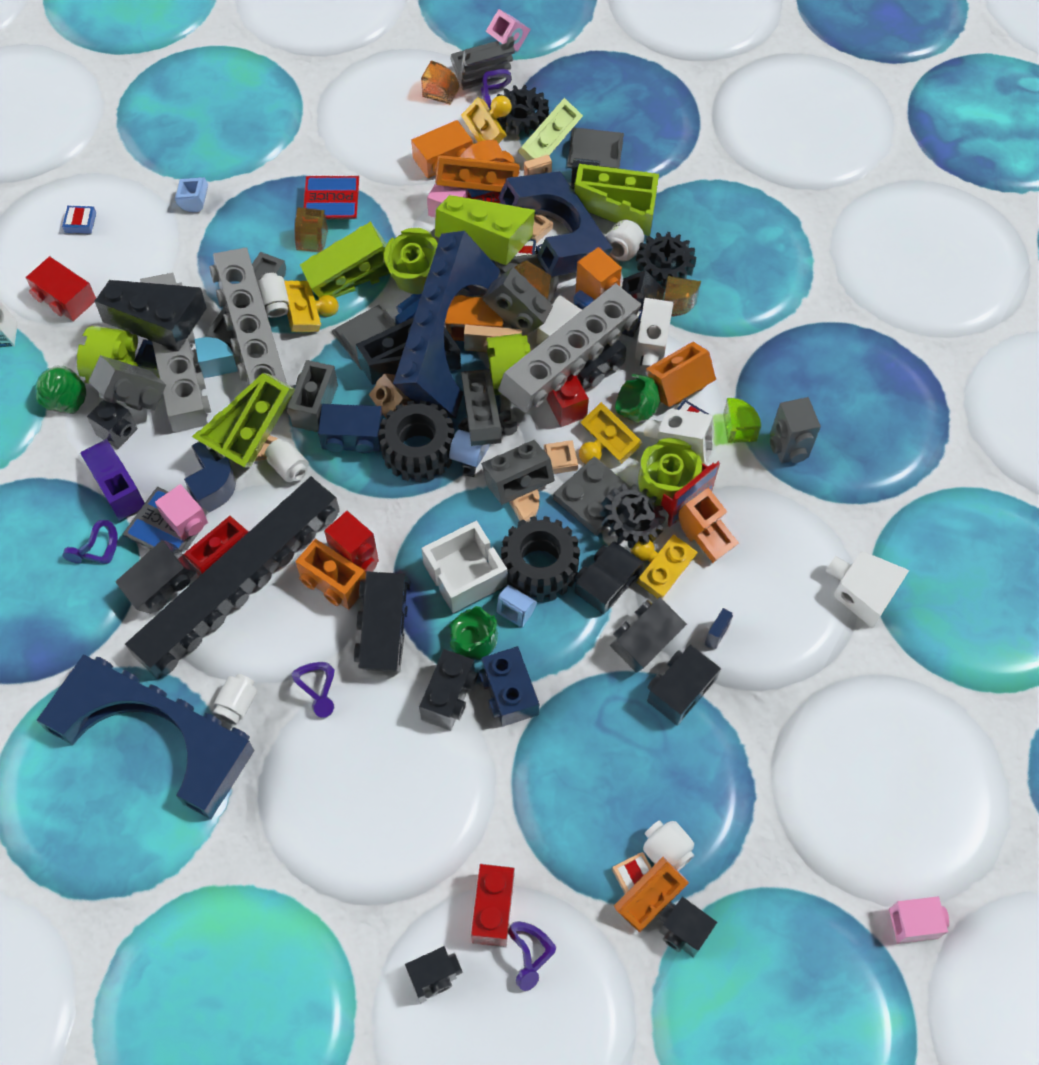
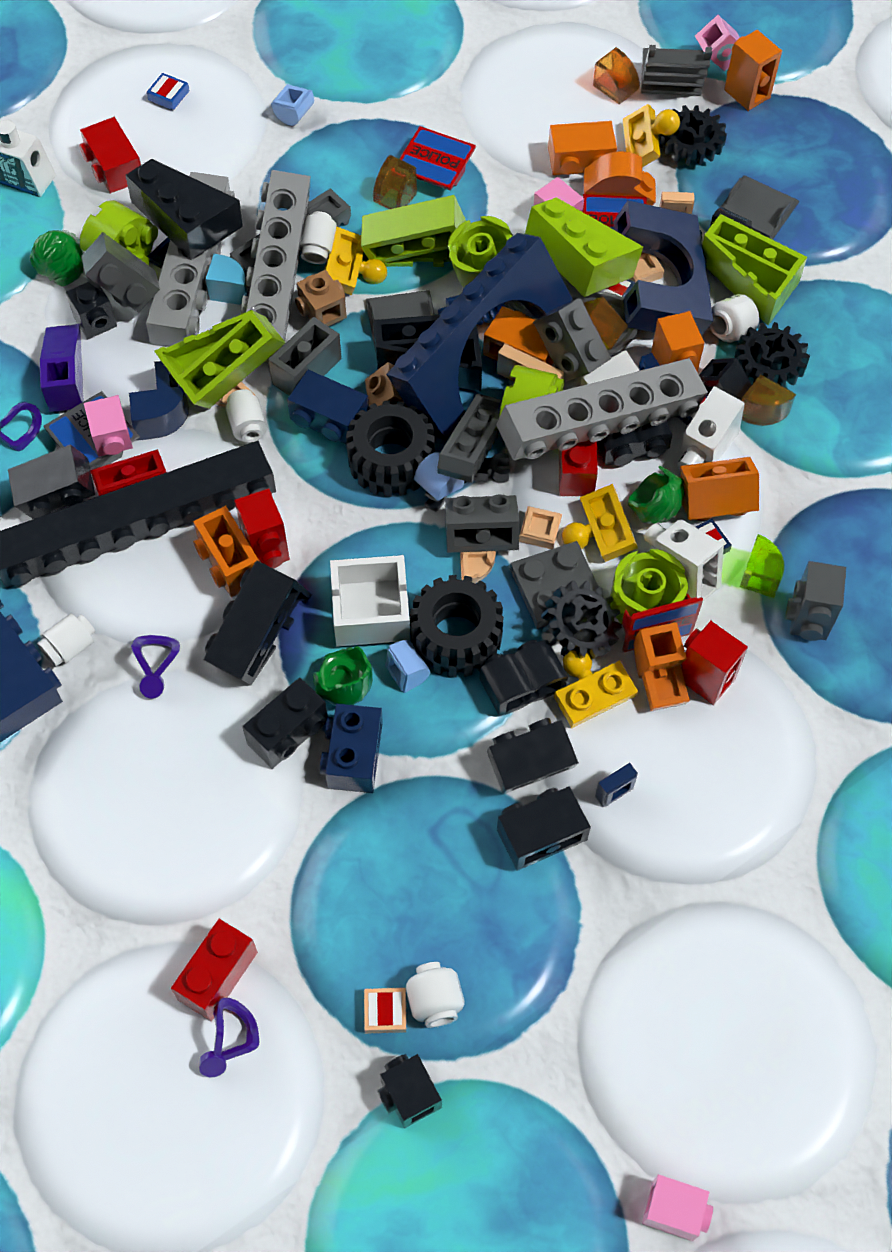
camera: 25 degrees right, 0 degrees up
black brick [405,946,463,1004] -> none
orange plate [435,155,520,192] -> none
dark purple piece [480,69,512,110] -> none
yellowish green plate [517,98,583,161] -> none
orange plate [614,857,689,932] -> none
white torso [826,552,909,628] -> none
none -> medium nougat brick [295,270,347,326]
none -> red brick [681,620,748,705]
none -> orange brick [724,30,782,111]

